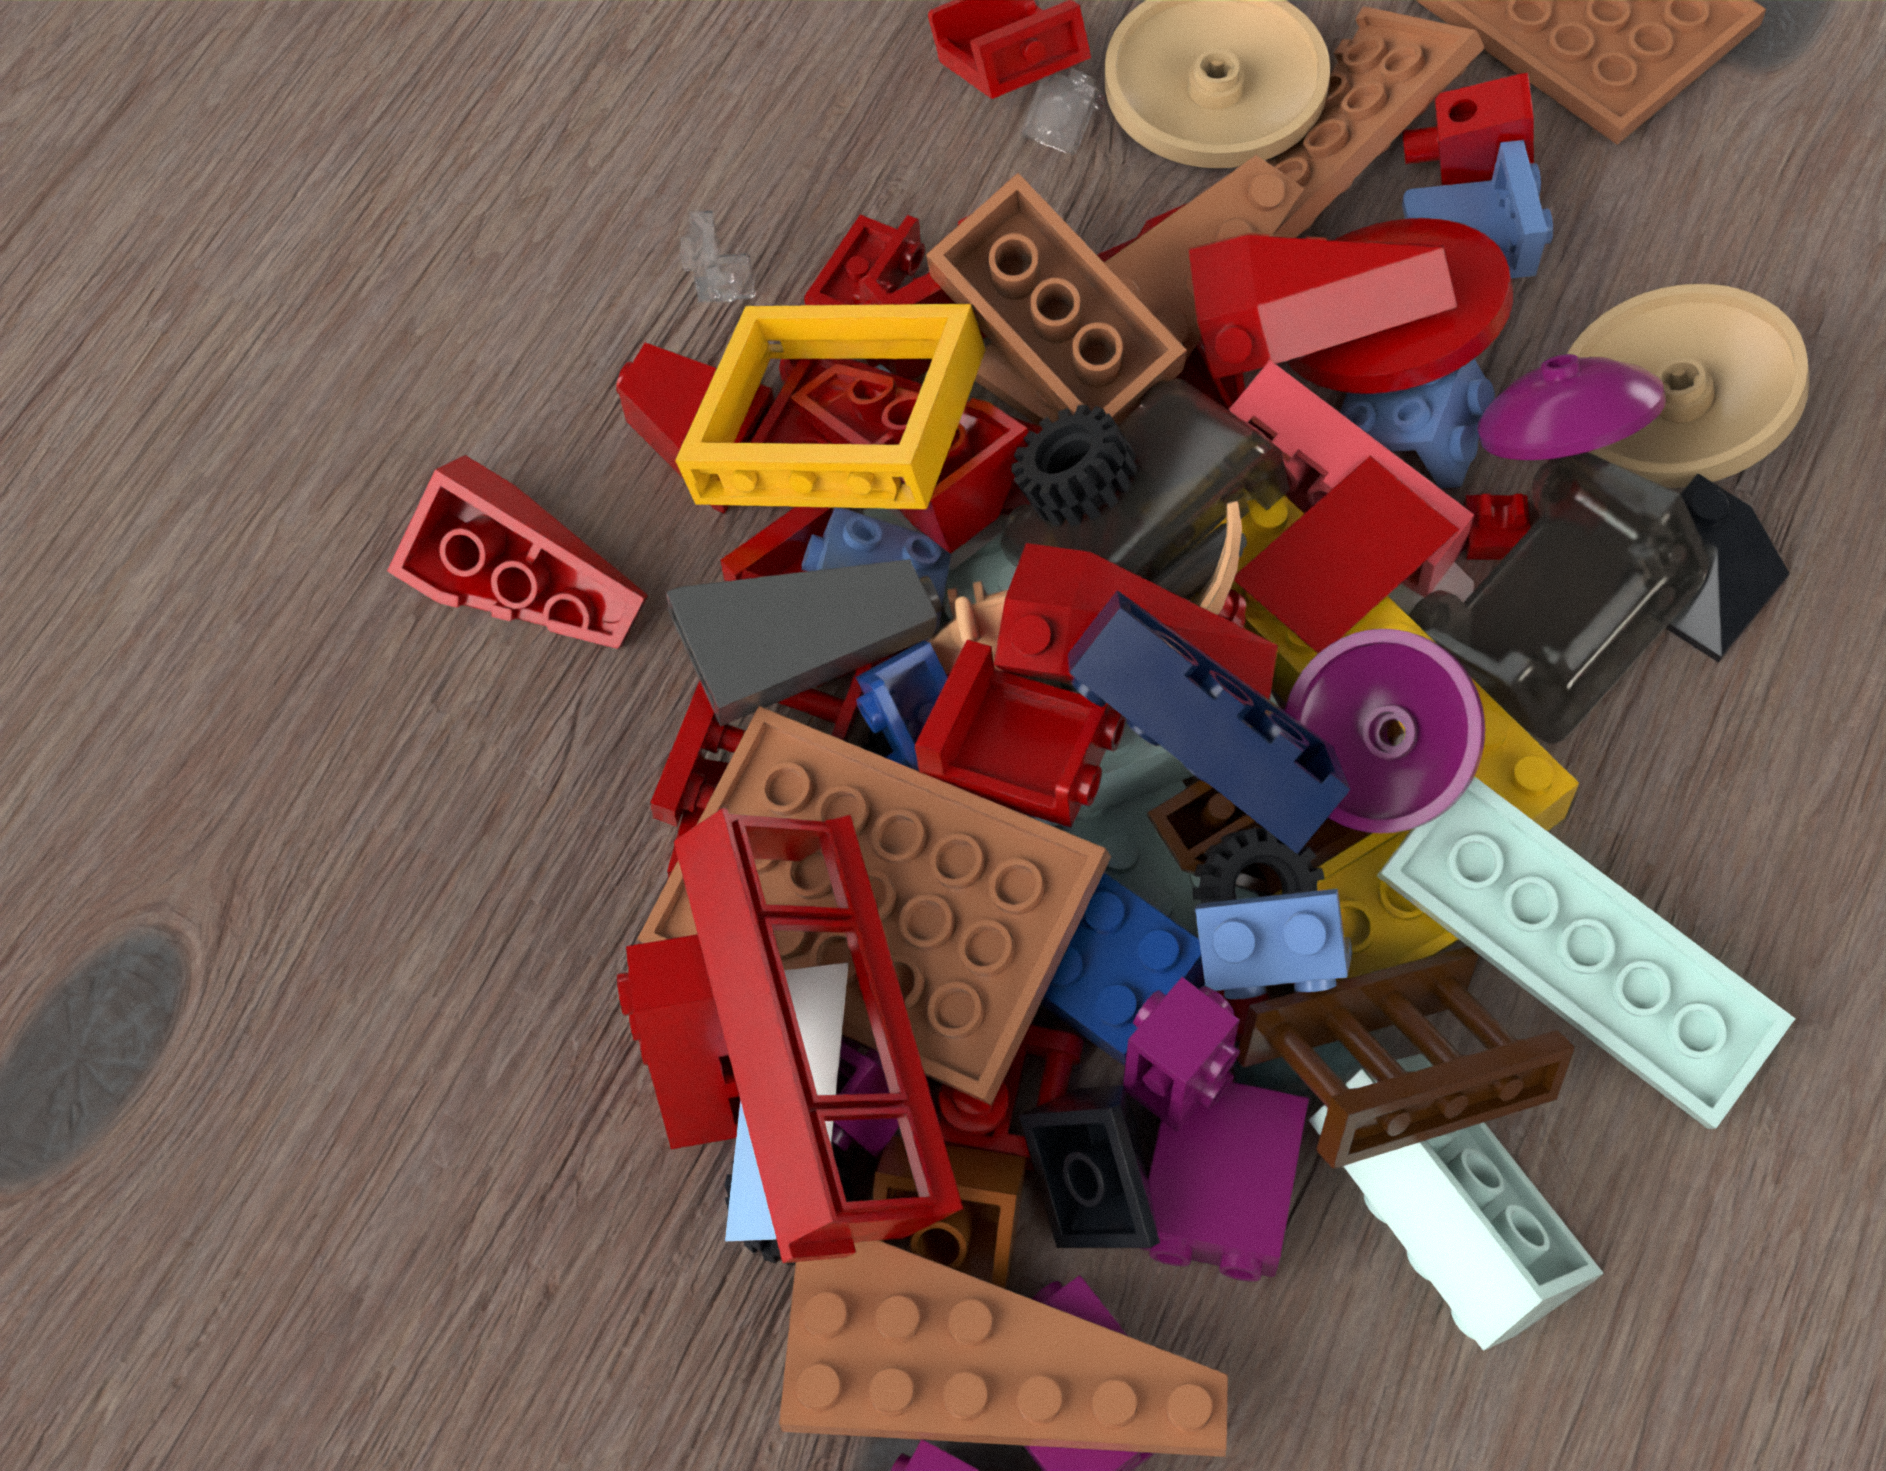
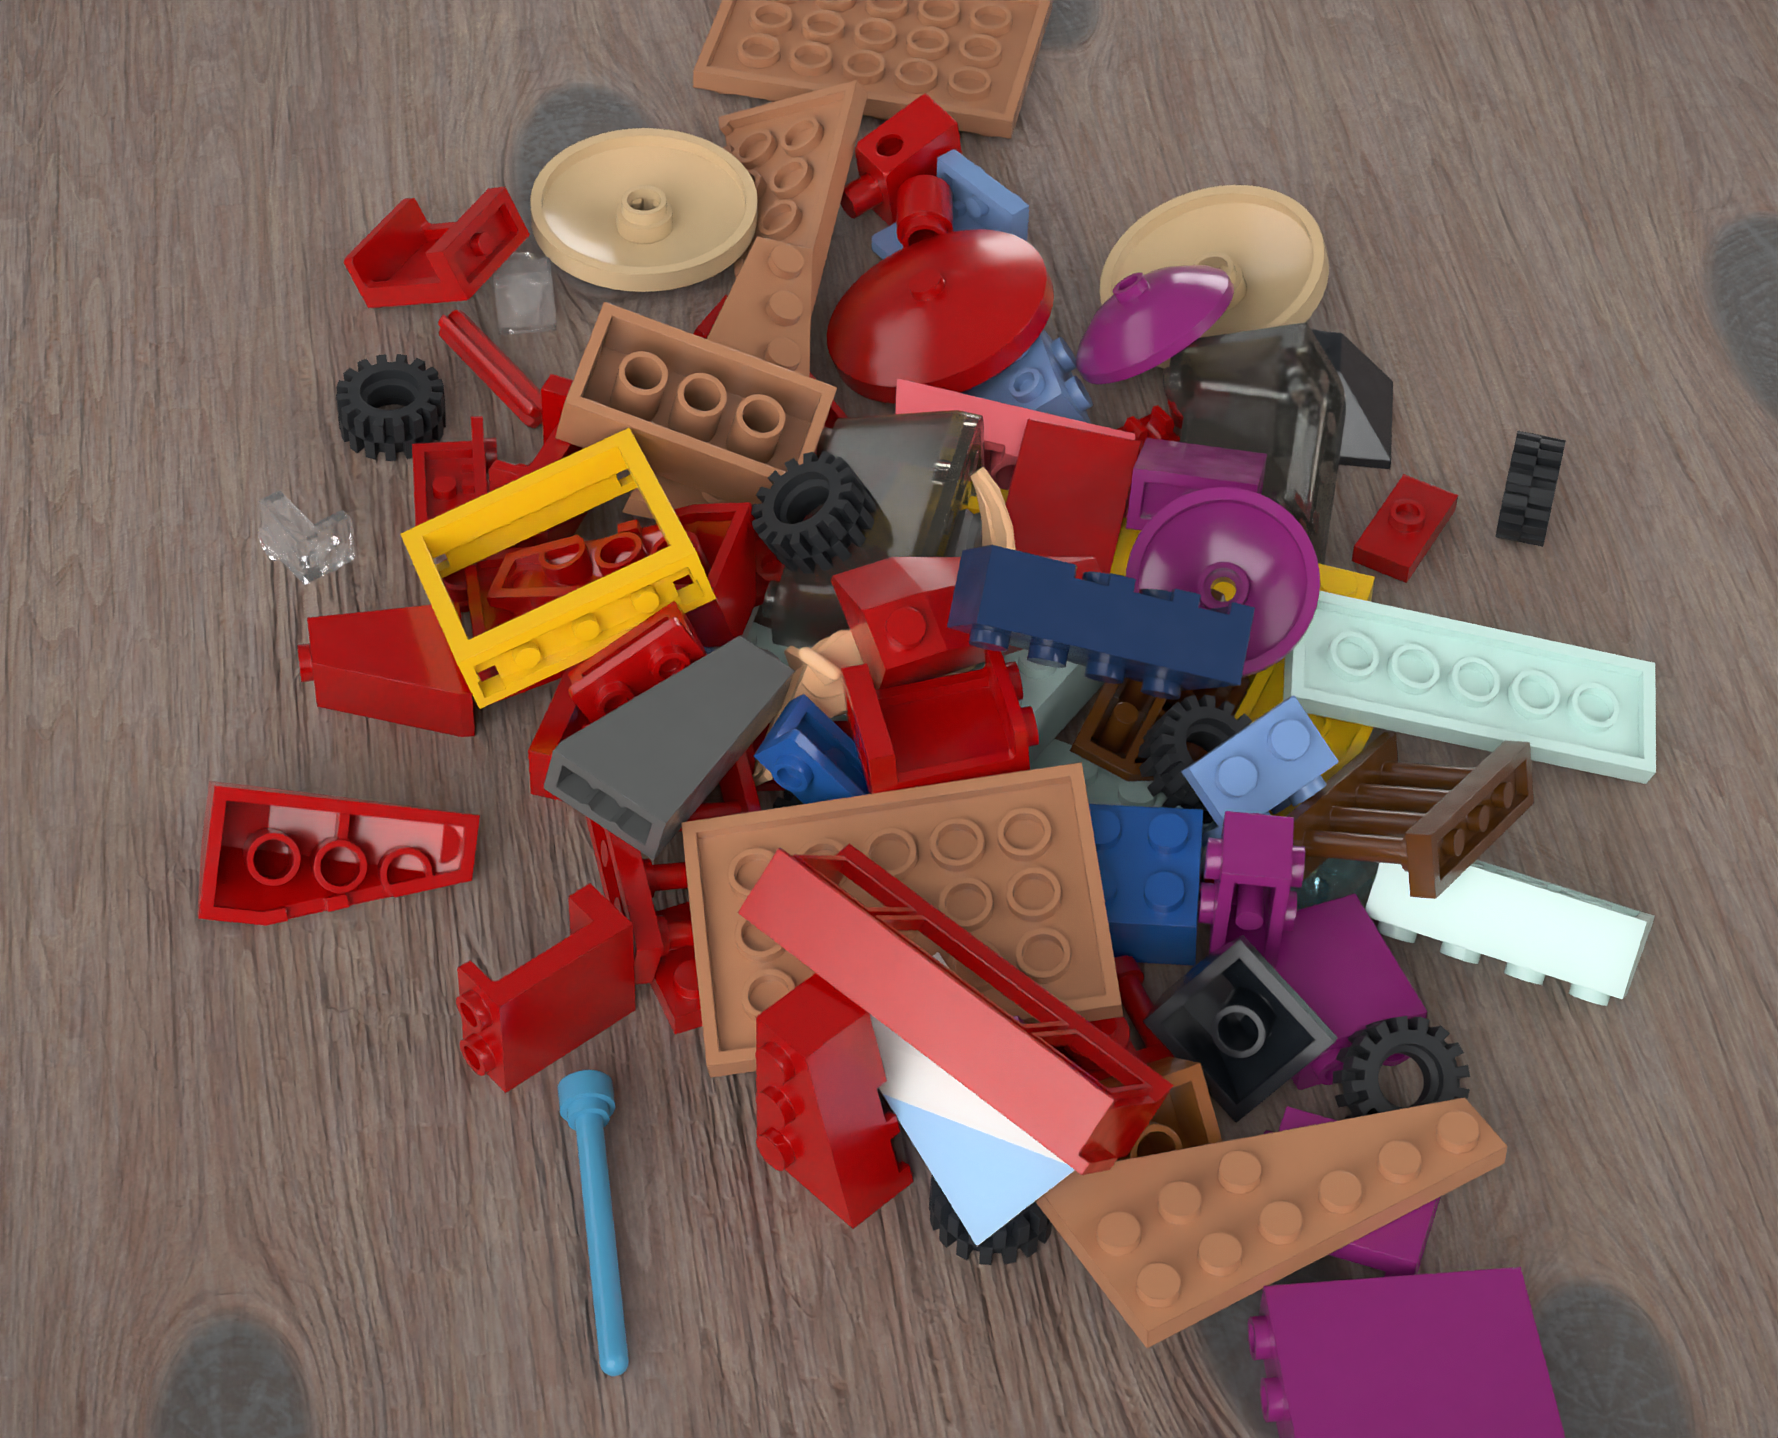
camera: 40 degrees left, 15 degrees down
red wedge [1188,233,1457,380] -> none
none -> black tyre [336,354,446,461]
none -> red axle [438,309,542,428]
none -> red panel [456,883,636,1093]
none -> dark azure piece [557,1070,629,1376]
none -> red bracket [567,600,707,723]
none -> red brick [896,175,953,248]
none -> magenta panel [1126,438,1267,530]
none -> black tyre [1332,1016,1470,1119]
none -> red plate [1351,474,1458,583]
none -> black tyre [1495,431,1566,547]

